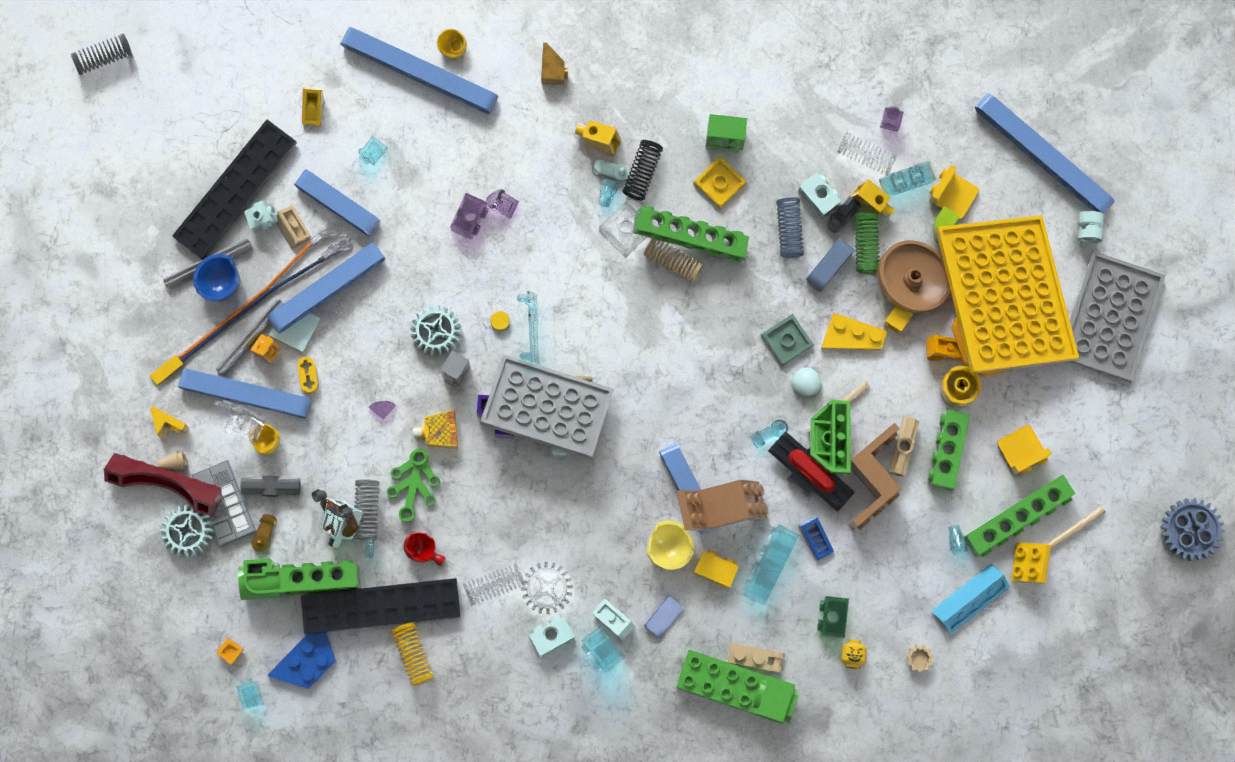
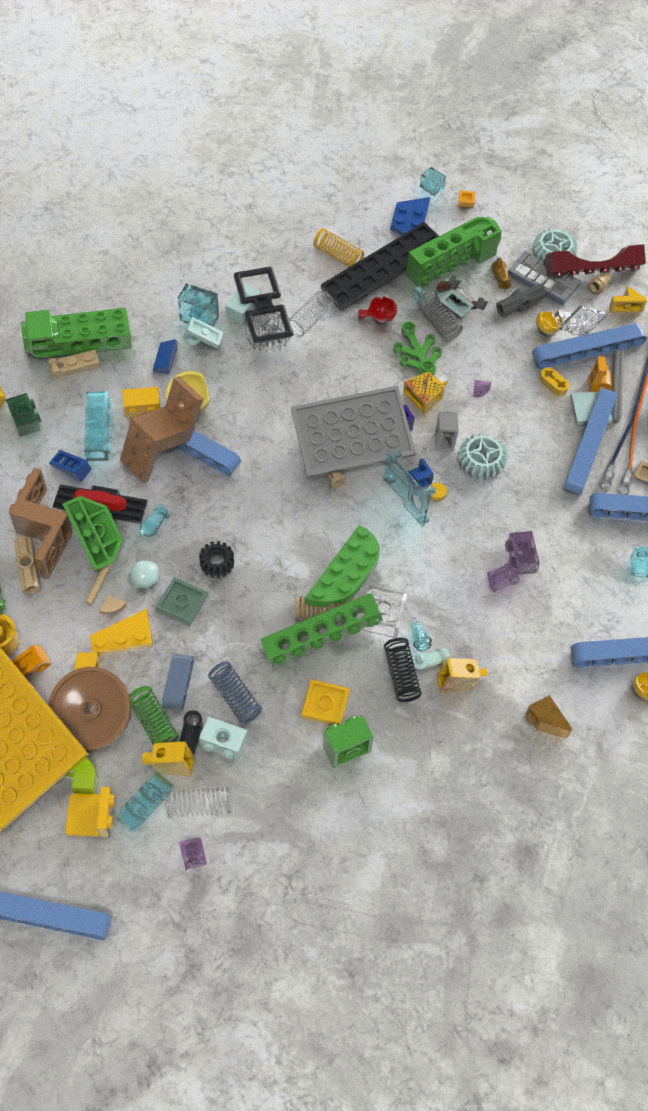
camera: 150 degrees right, 20 degrees down
none -> tan tile [99,595,127,615]
none -> black tyre [199,541,234,578]
none -> black bar [233,266,294,343]
none -> bright green plate [305,525,380,607]
none -> blue panel [406,458,434,491]

